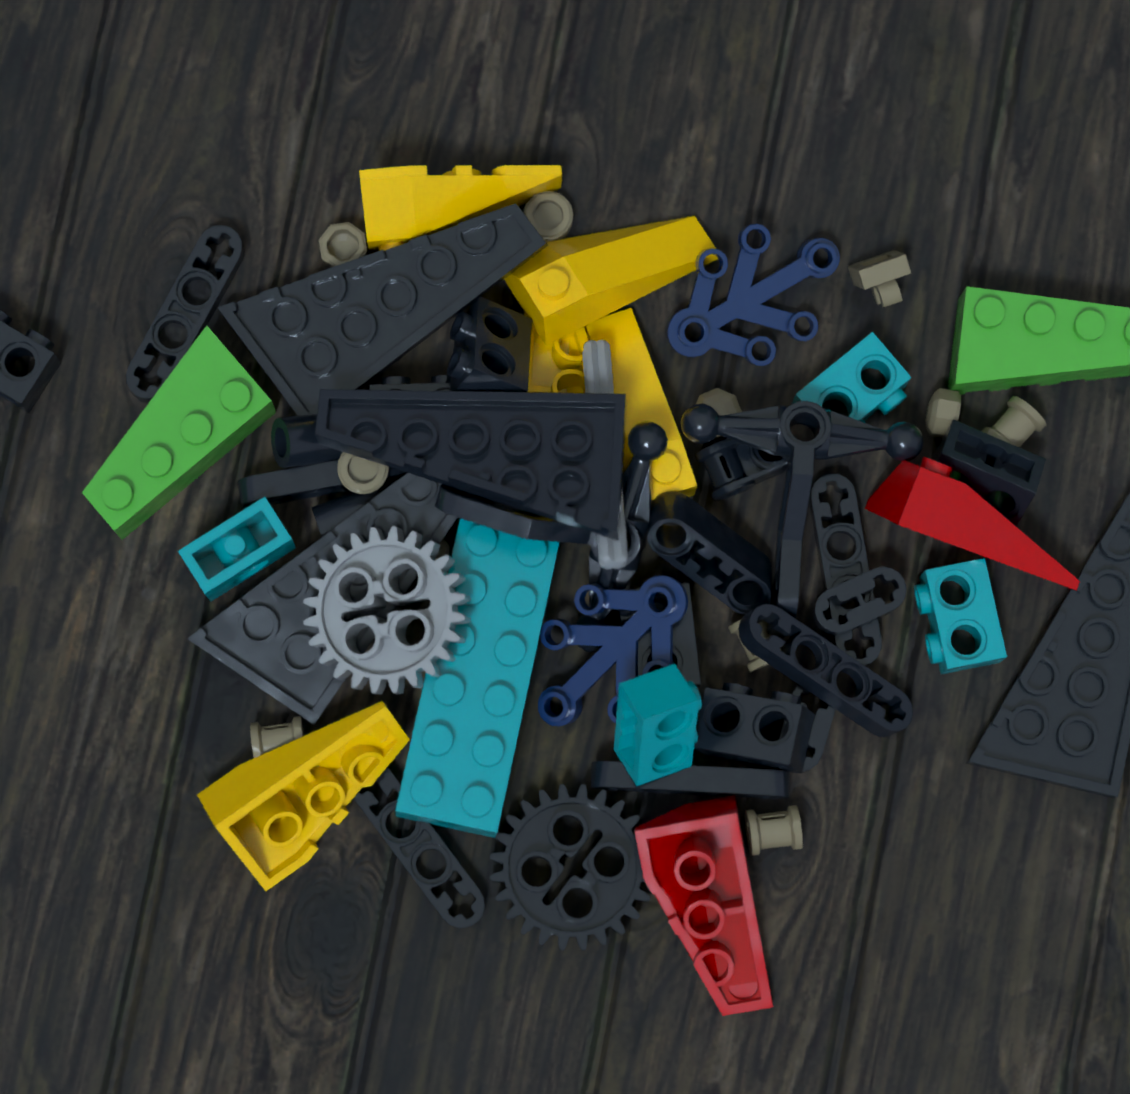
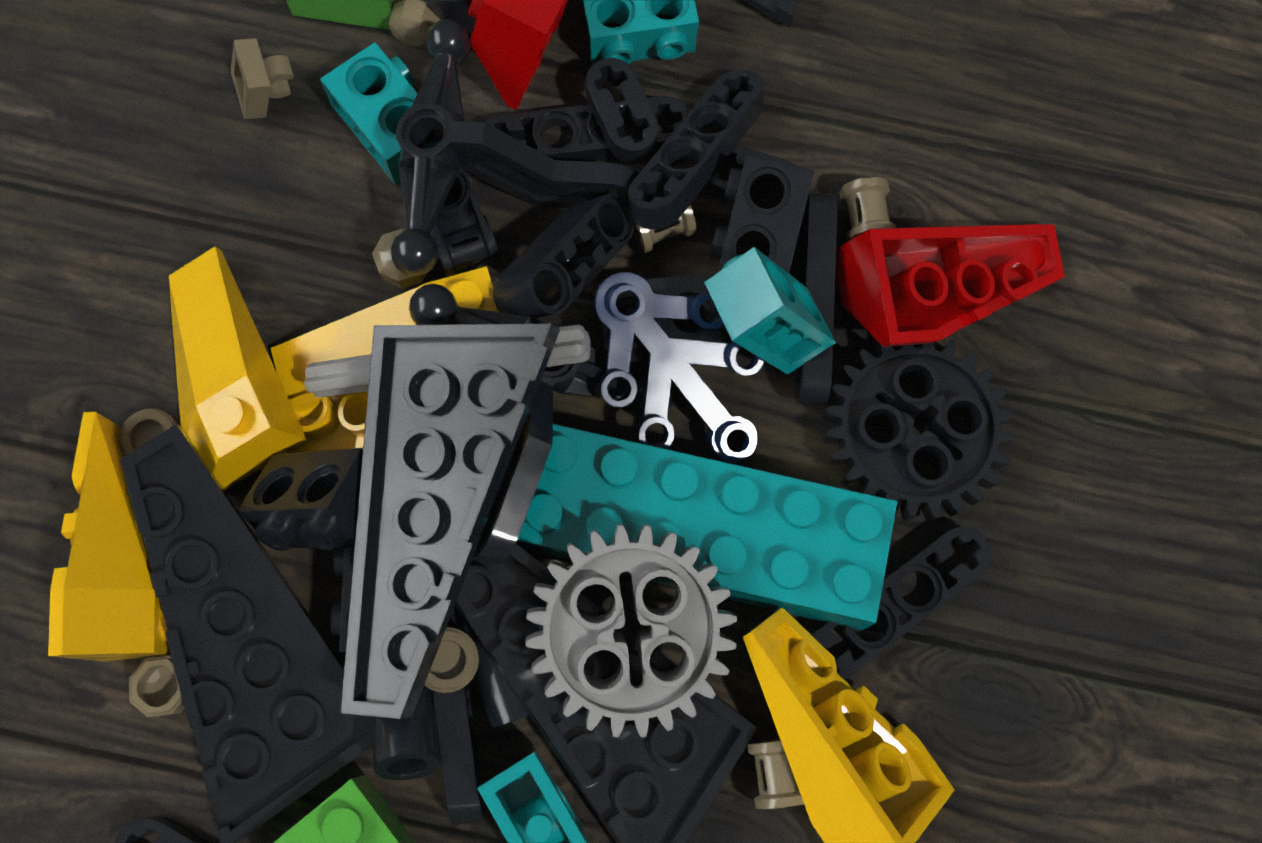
camera: 90 degrees left, 5 degrees down
dark blue plant [667,224,840,366] -> none

